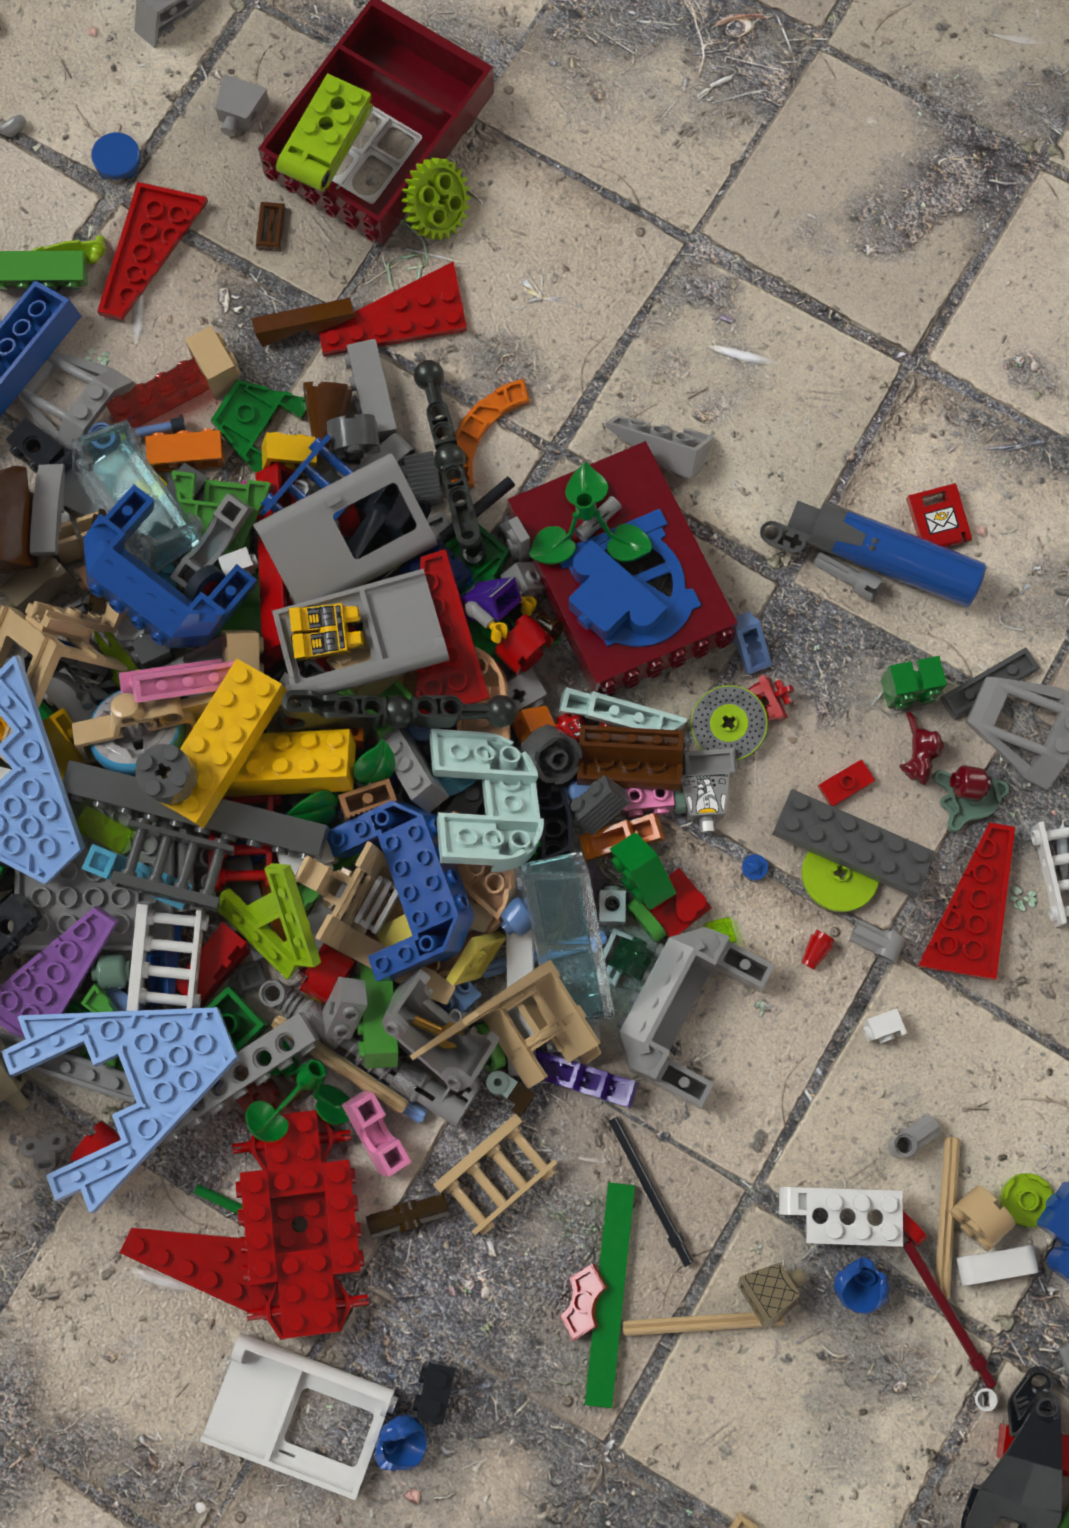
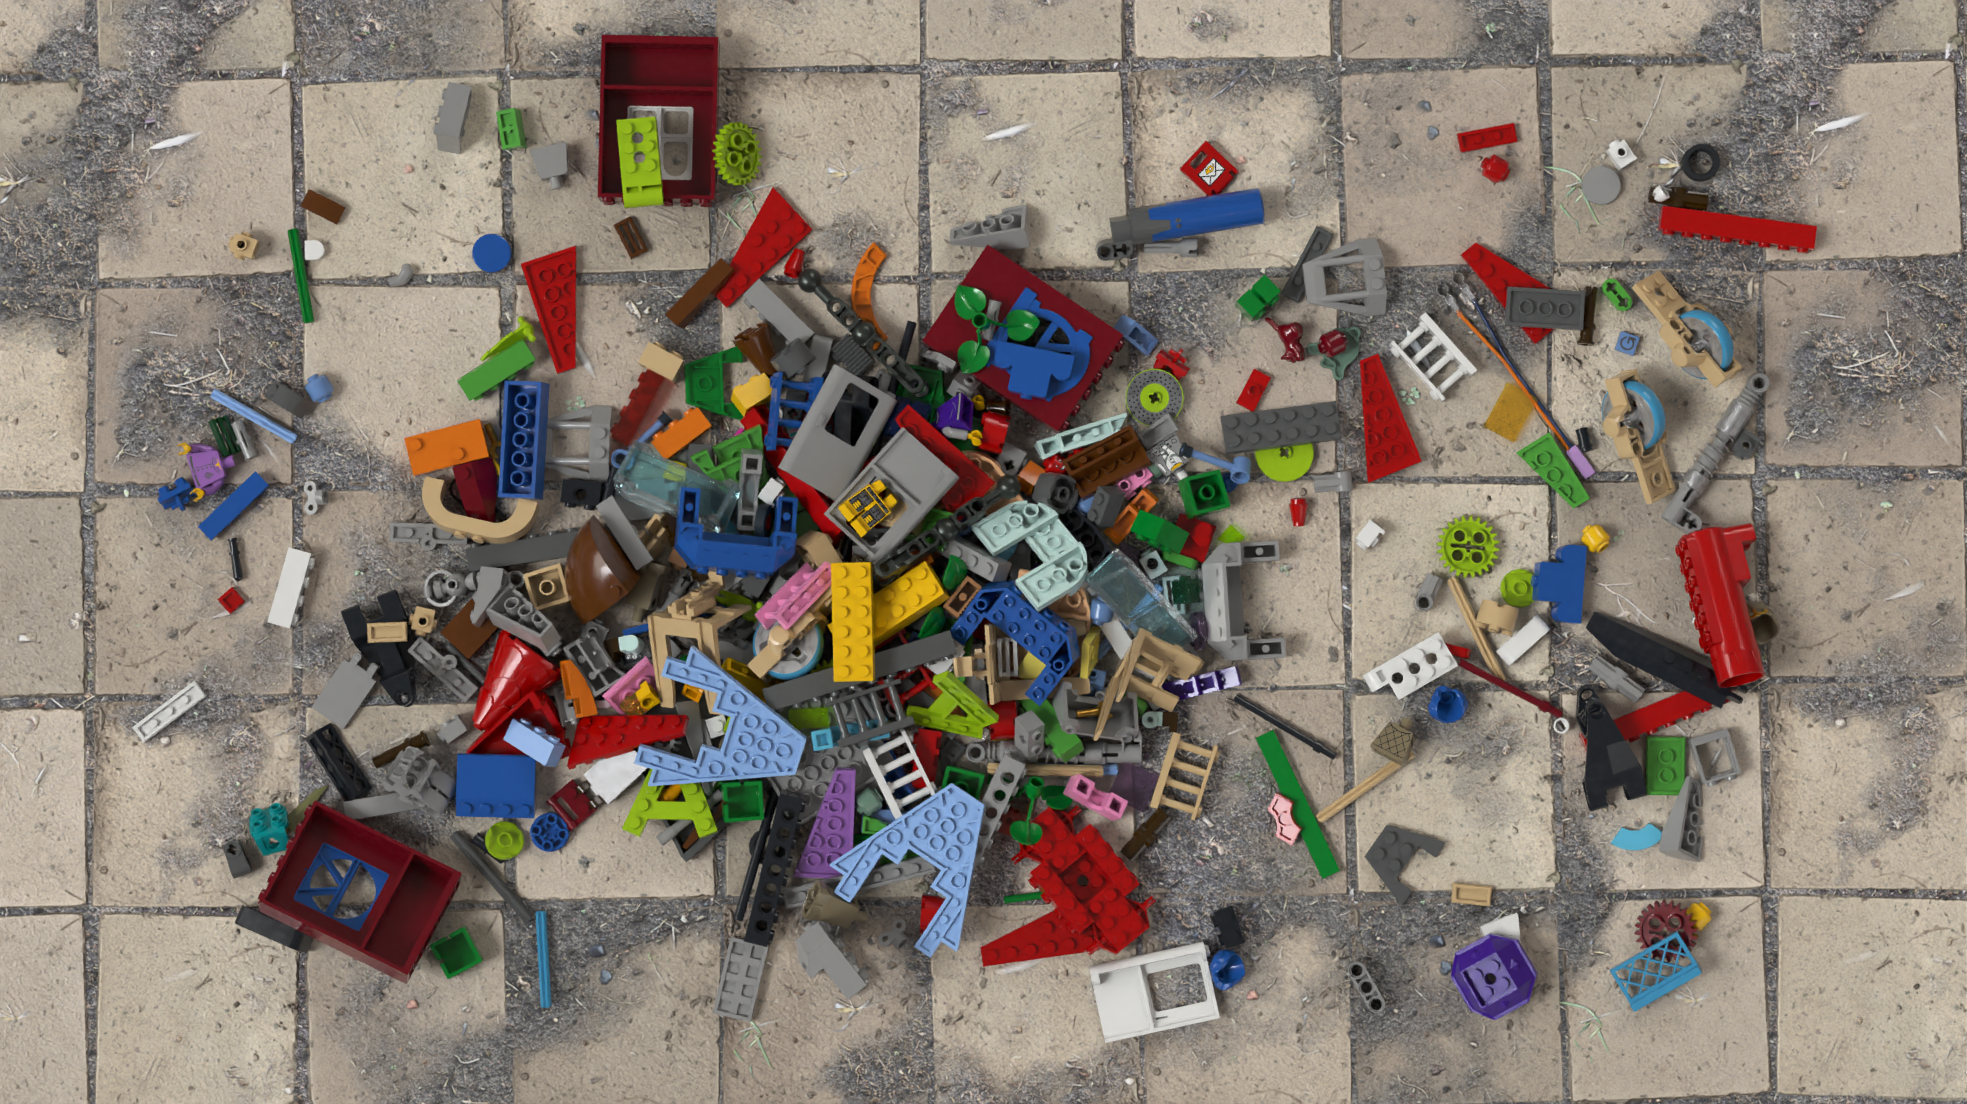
camera: 30 degrees left, 10 degrees up
dark grey brick [135,744,198,805] -> none
none -> bright green hinge [496,108,527,151]
none -> red cone [783,248,805,279]
none -> clear purple tile [1109,763,1159,812]
none -> green brick [1177,469,1231,520]
none -> medium blue piece [1179,442,1251,484]
none -> clear purple tile [1187,611,1208,651]
none -> dark grey wing [1364,825,1445,905]
none -> lime gear [1436,515,1500,579]

